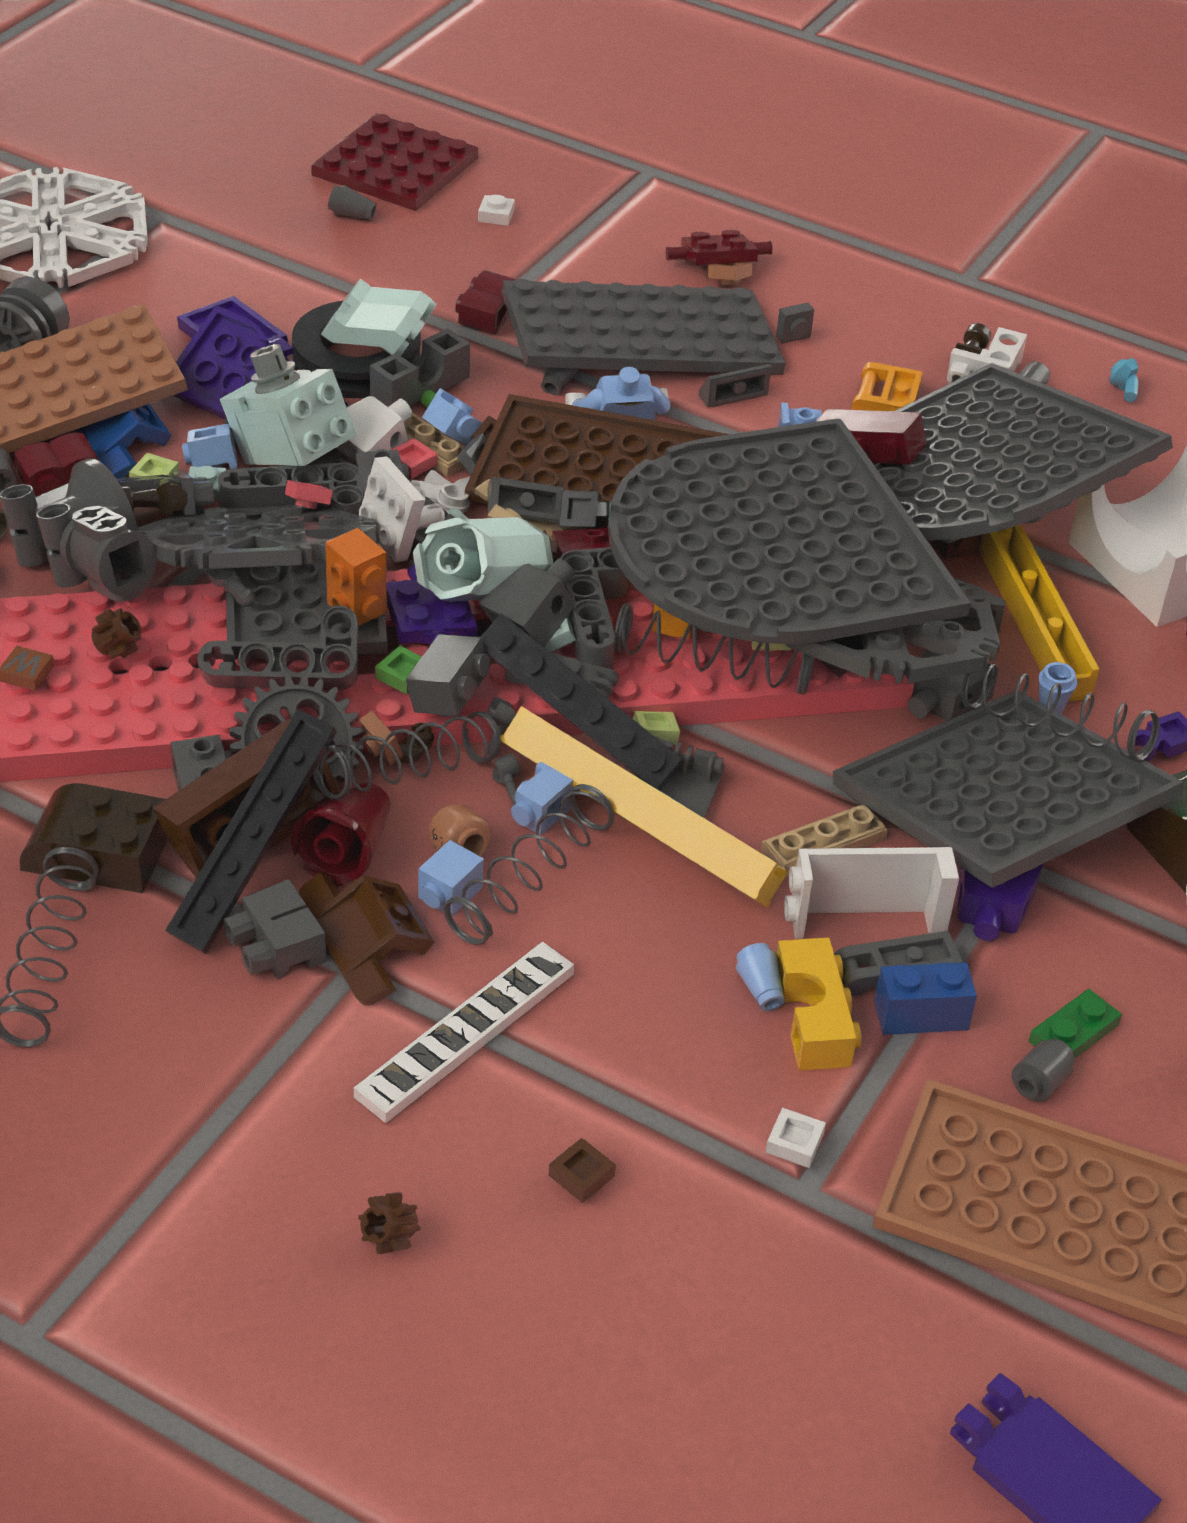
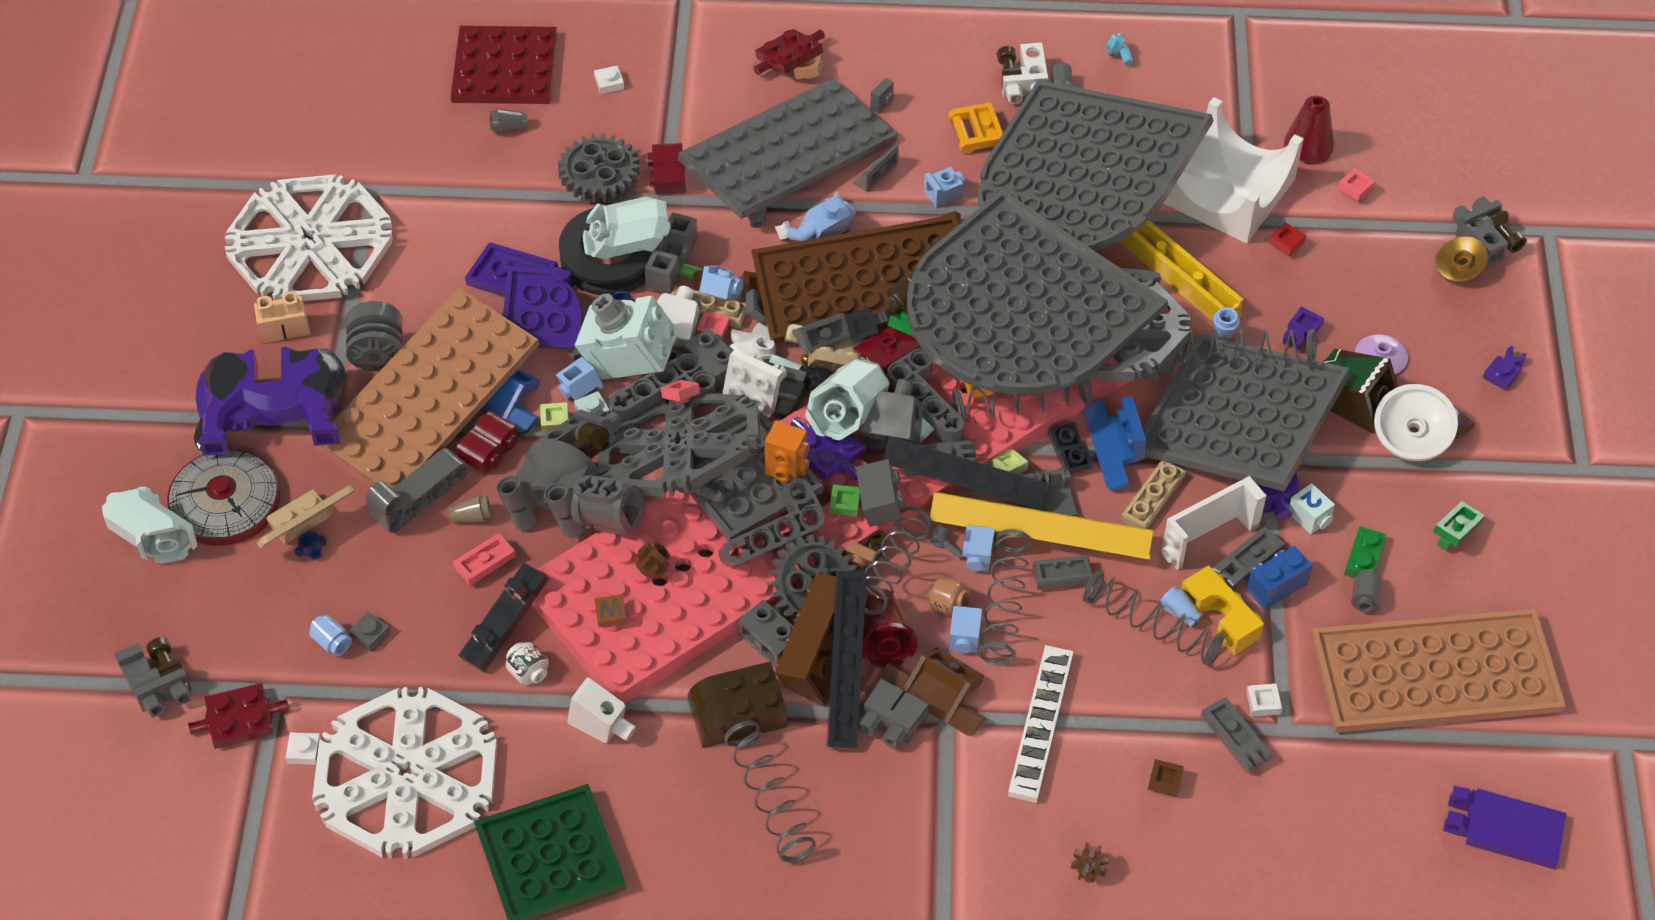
camera: 25 degrees left, 10 degrees up
dark grey hand [487,697,516,755] -> none
dark red brick [817,409,927,465] -> none
none -> dark grey gear [558,134,640,203]
none -> dark grey plate [1032,555,1093,590]
none -> black slope [1048,422,1093,474]
none -> dark grey piece [1082,569,1225,666]
none -> blue plate [1084,396,1146,492]
none -> dark grey hinge [1201,697,1273,773]
none -> light aqua brick [1290,483,1335,534]

